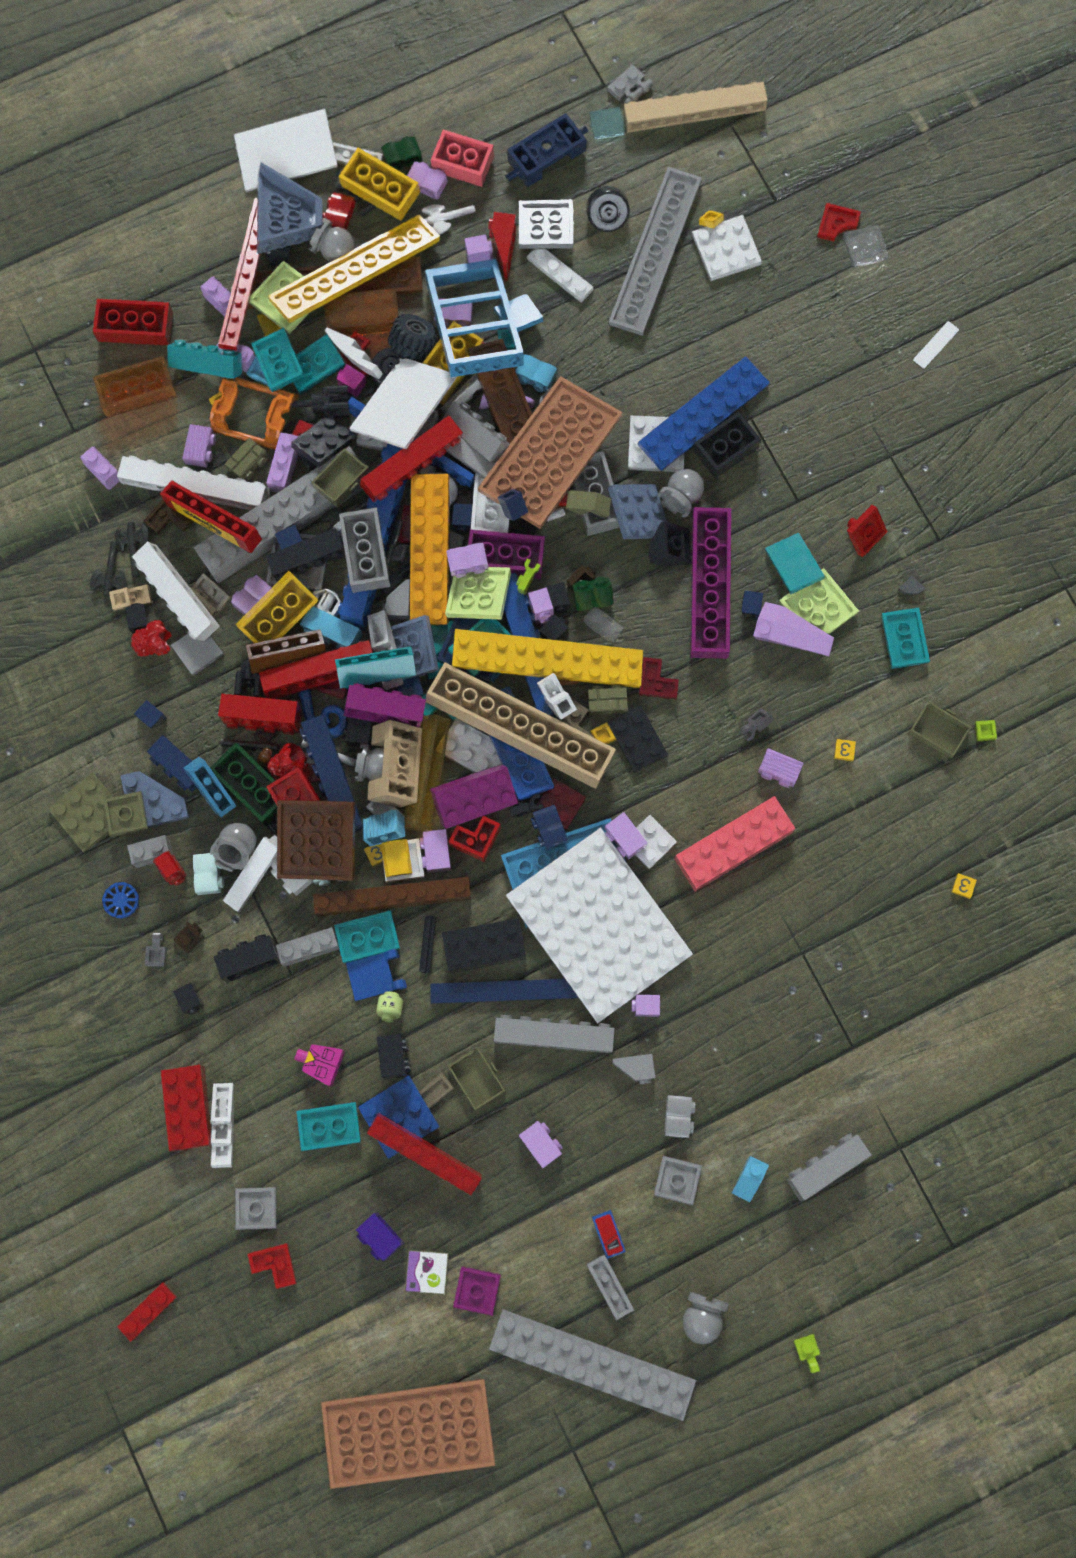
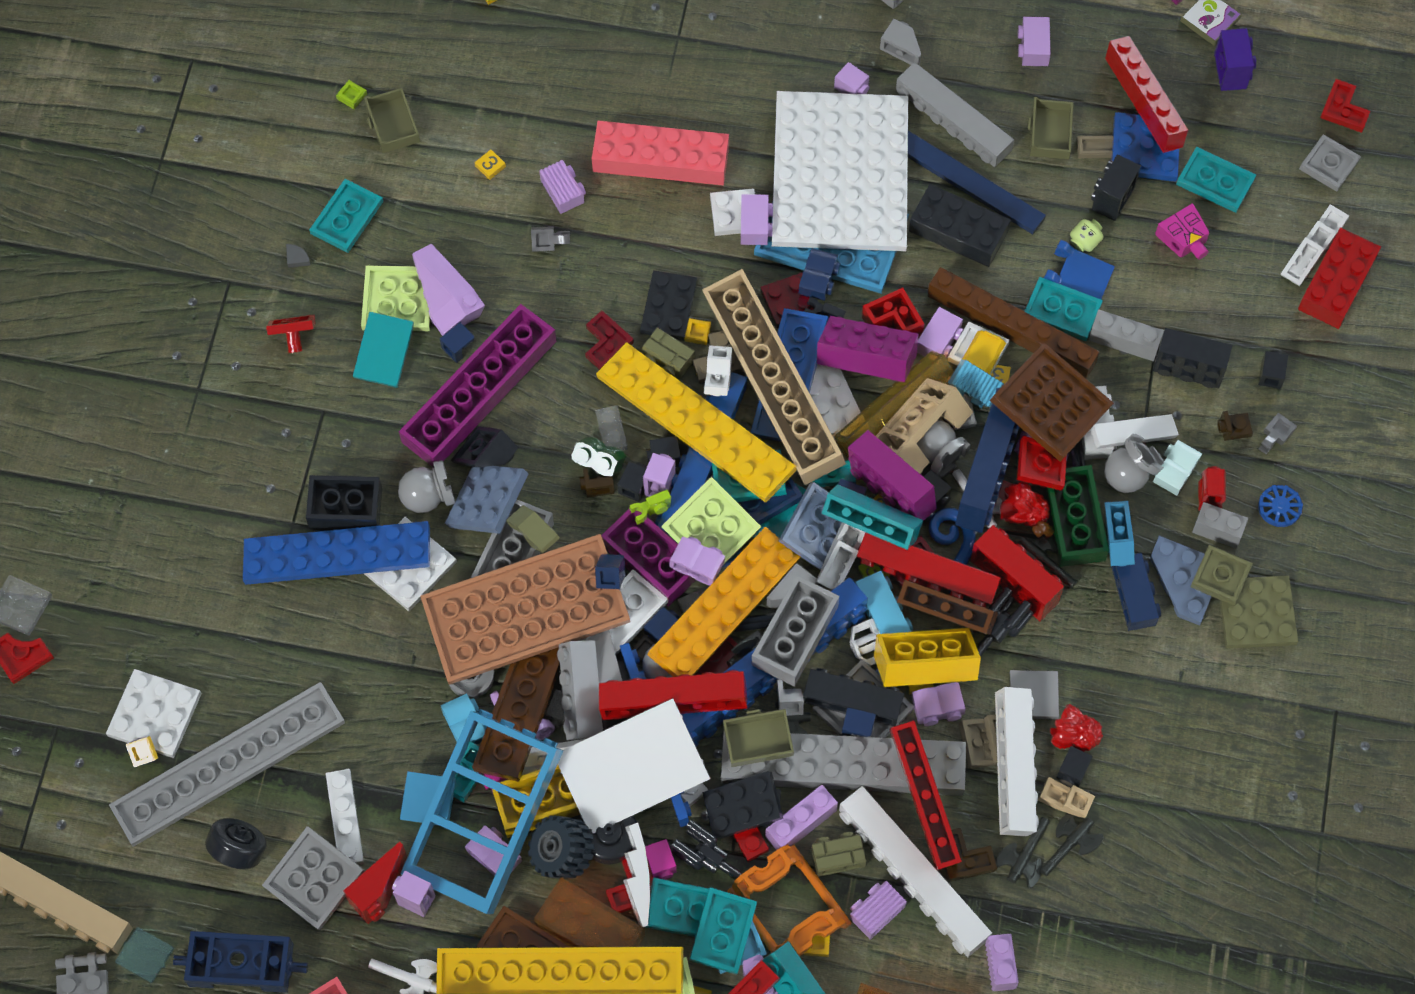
camera: 145 degrees left, 10 degrees down
dark blue panel [134,700,167,728] -> none
black axle [419,915,436,973] -> none
white sticker [913,321,959,368] -> none

